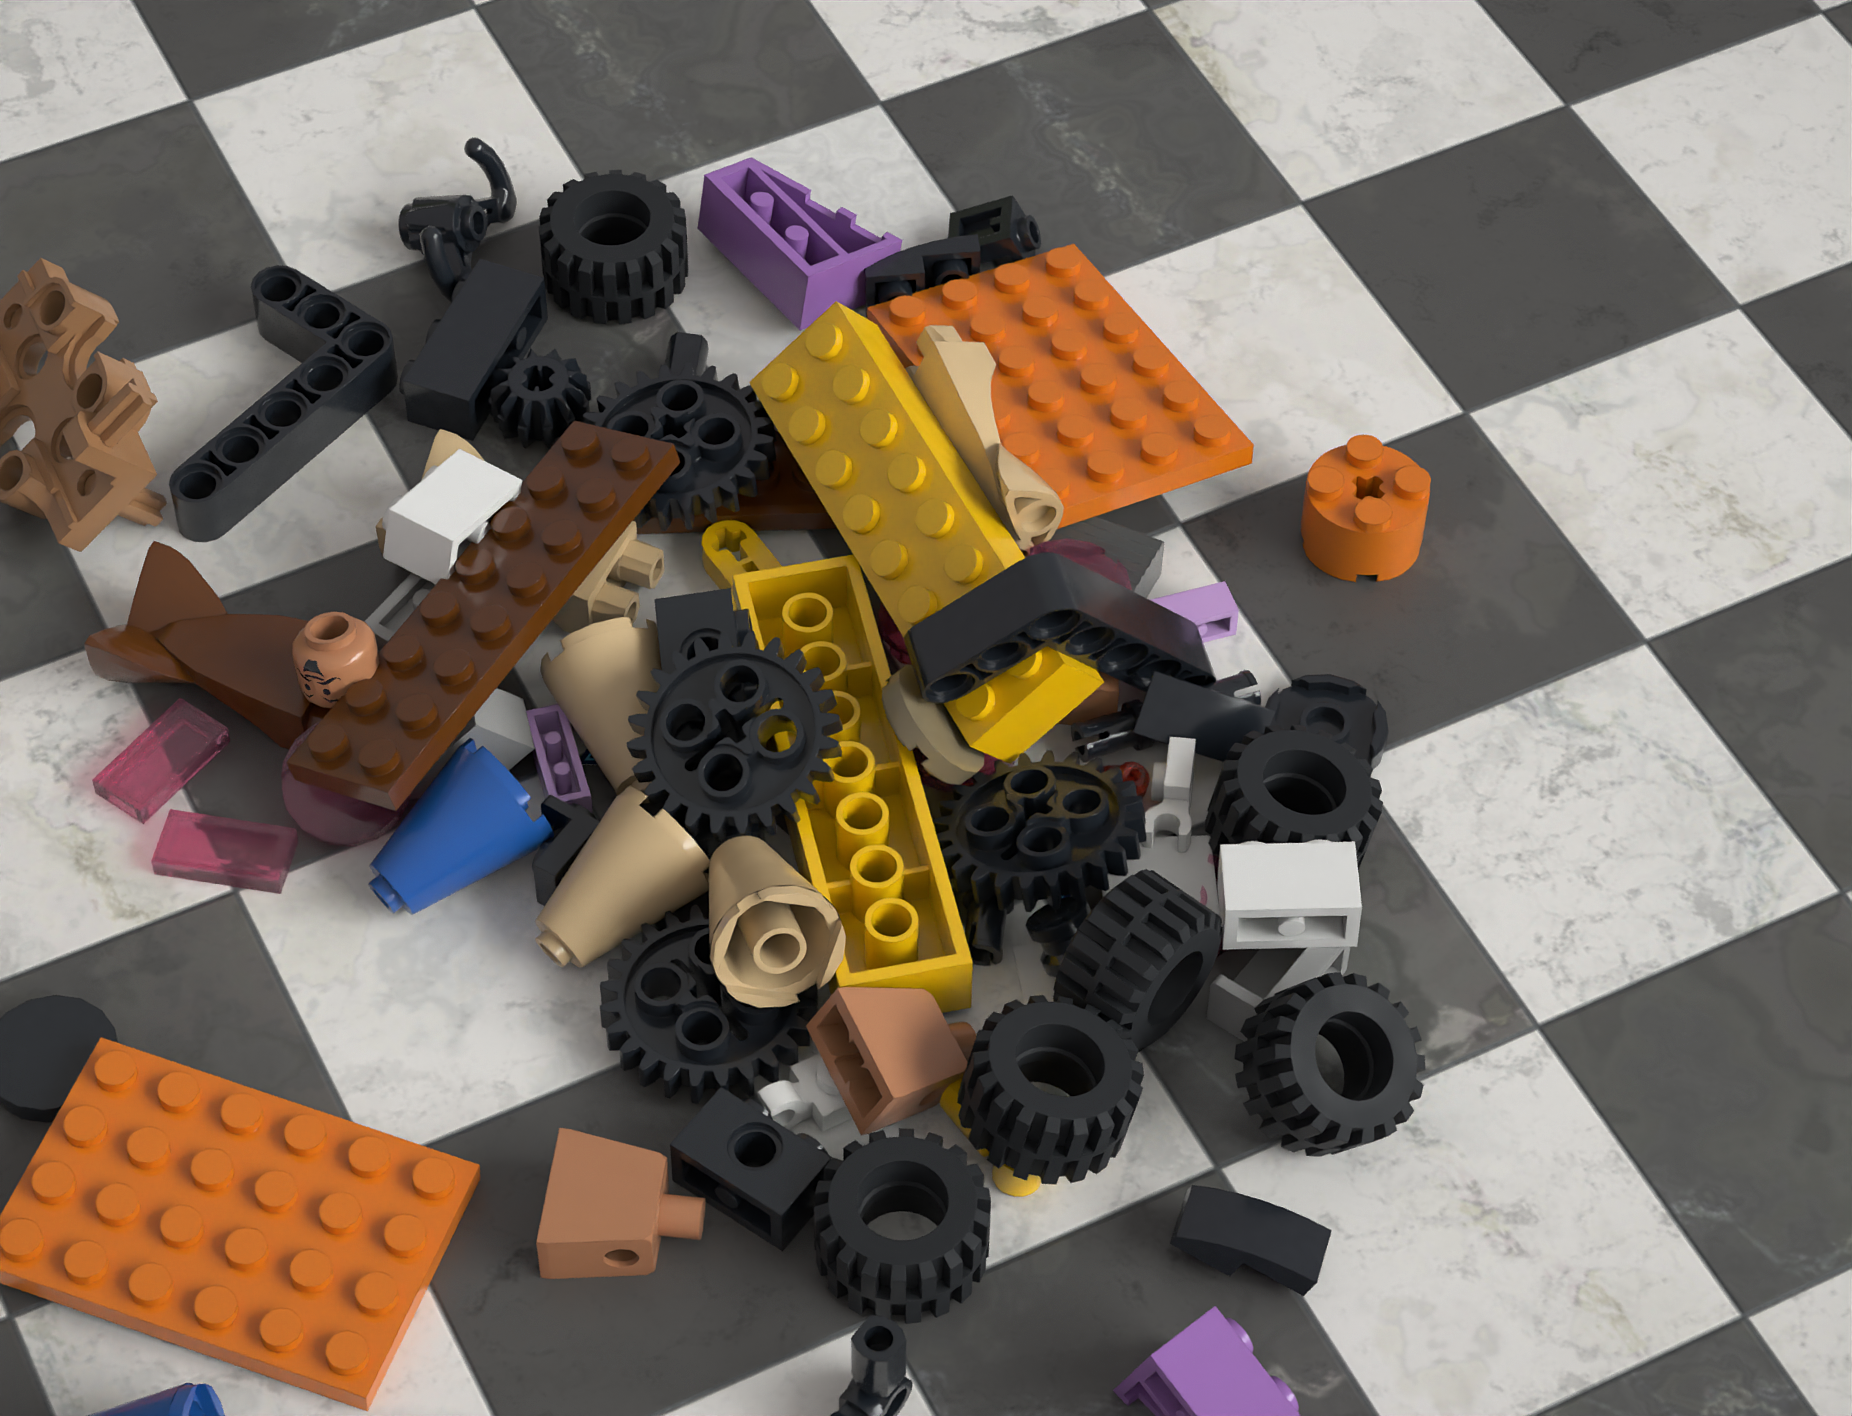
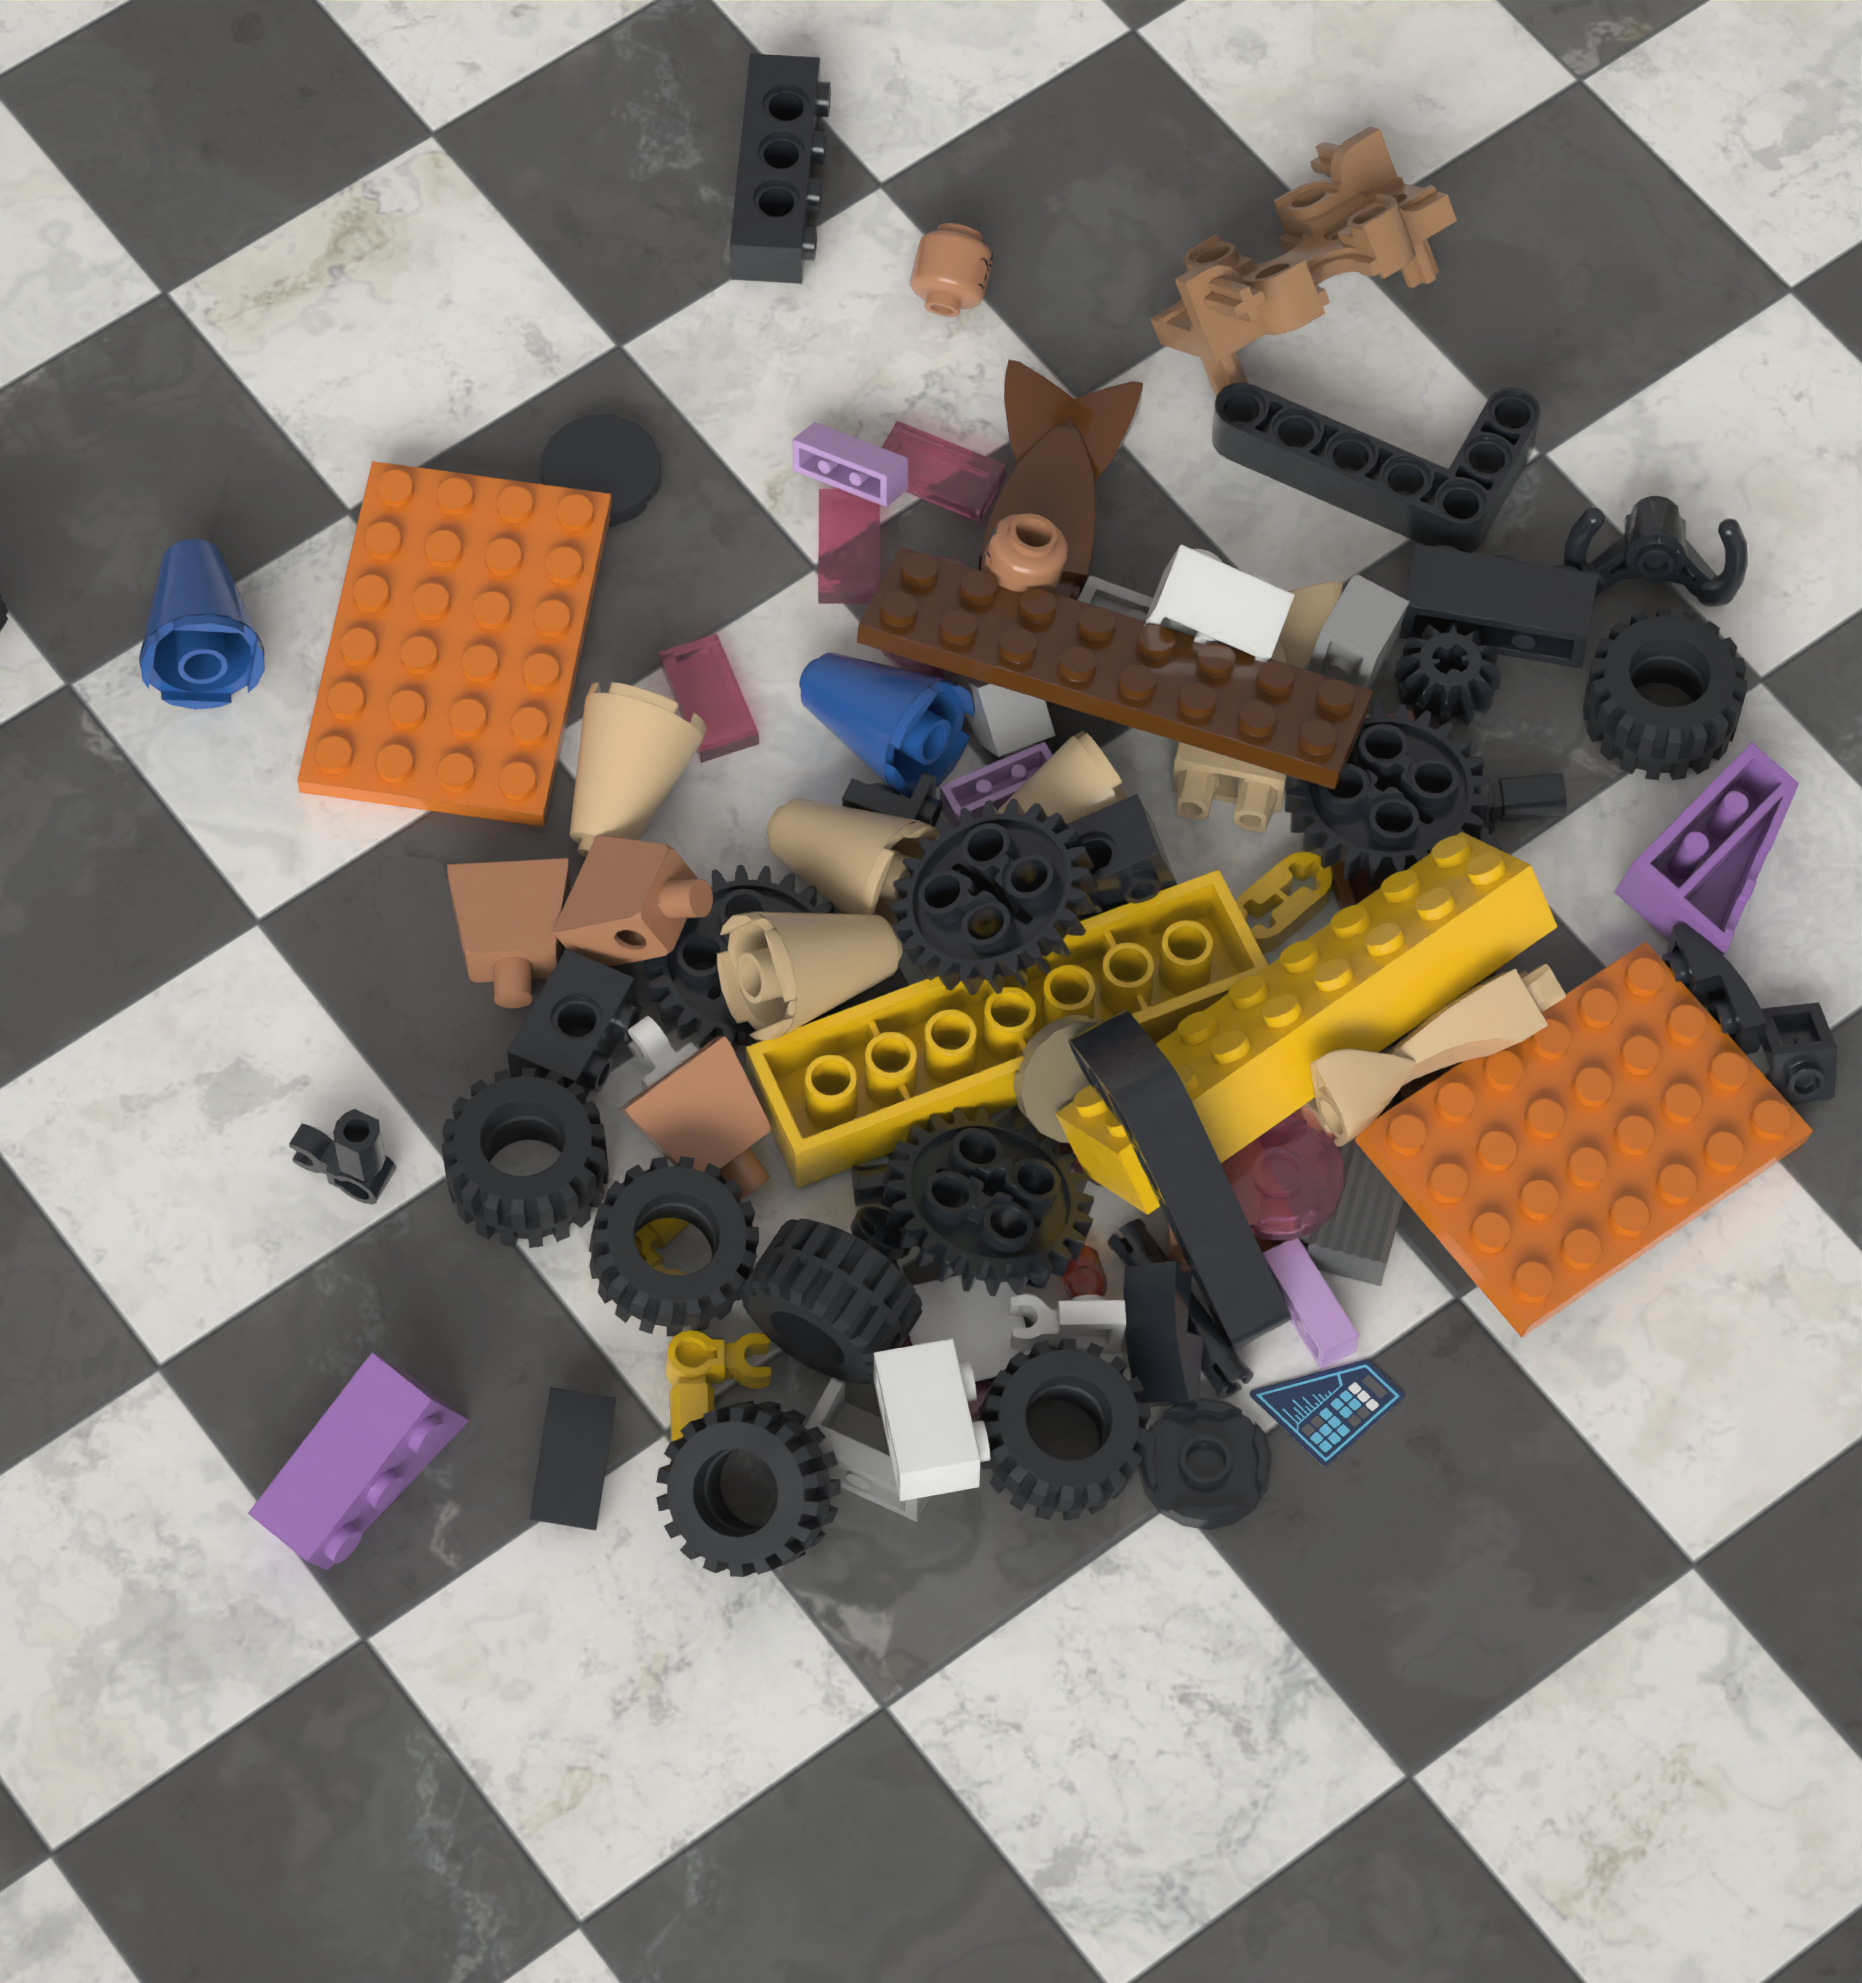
camera: 80 degrees right, 10 degrees up
orange brick [1301,434,1431,582] -> none
none -> nougat torso [552,836,713,967]
none -> tan cone [569,682,707,858]
none -> clear pink tile [659,634,759,763]
none -> yellow bar [664,1330,772,1441]
none -> lavender piece [793,422,908,507]
none -> dark blue sticker [1250,1359,1405,1467]
none -> light grey panel [1307,575,1410,690]

